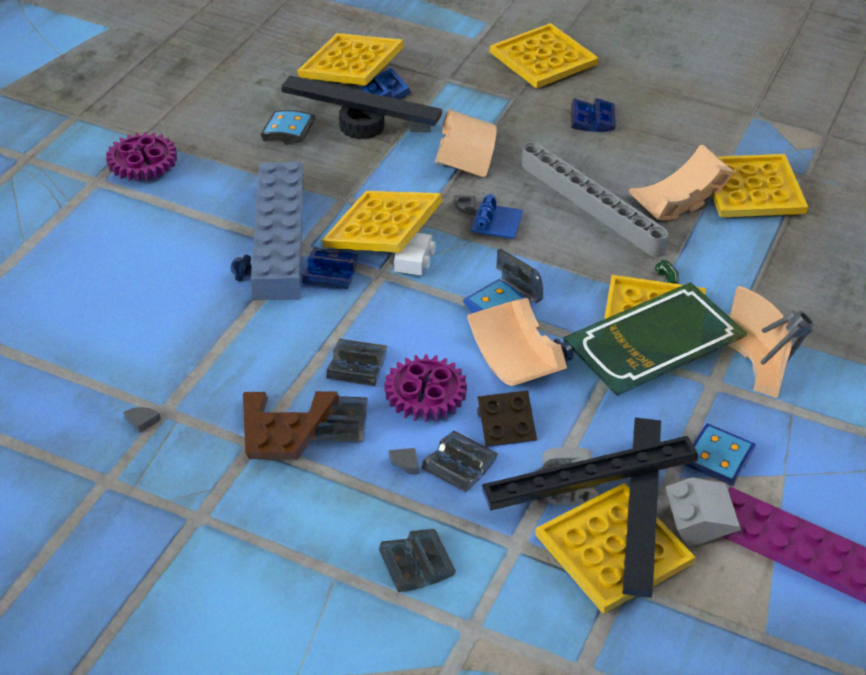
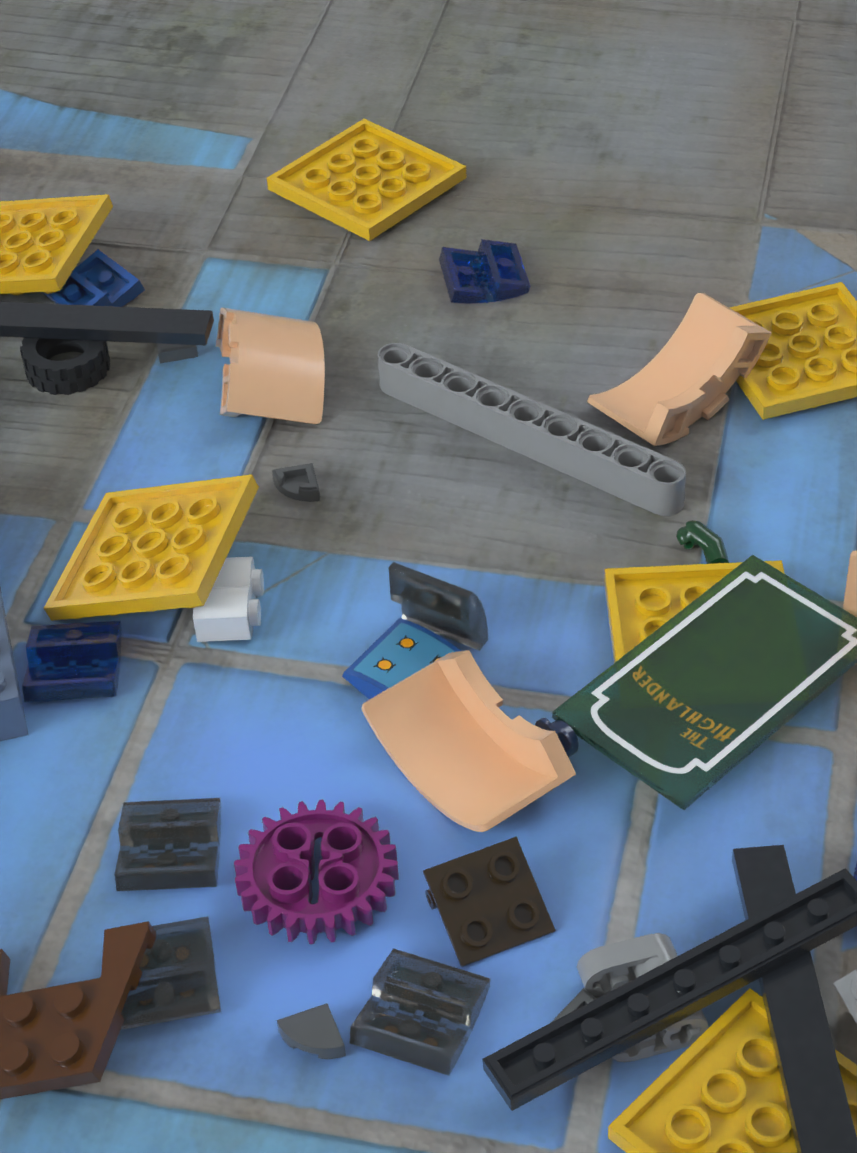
camera: 10 degrees left, 0 degrees up
blue hinge [470,194,523,239] -> none

